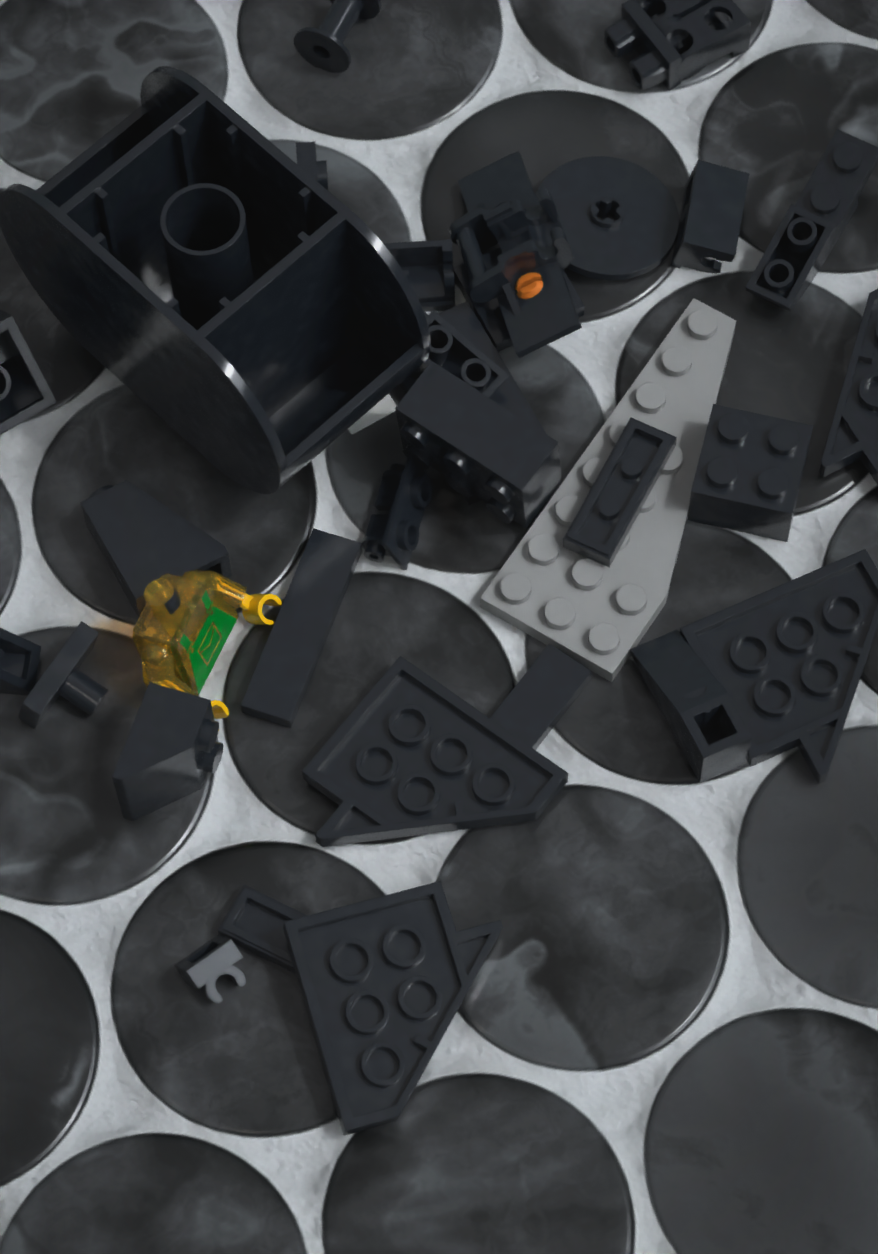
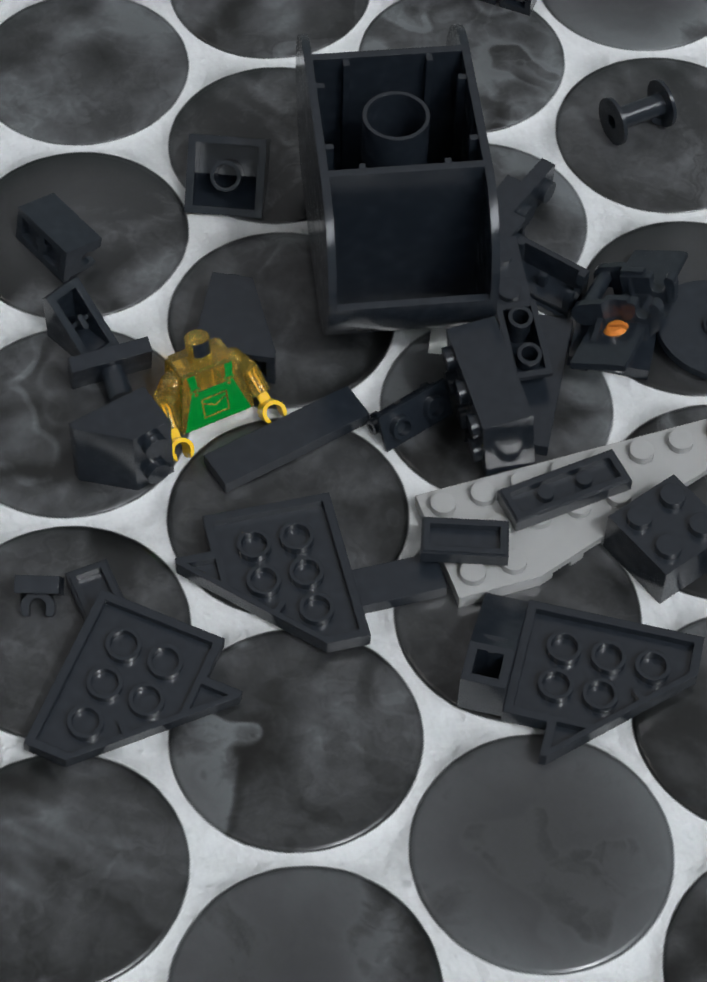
camera: 35 degrees right, 10 degrees down
none -> black tile [420,517,509,566]

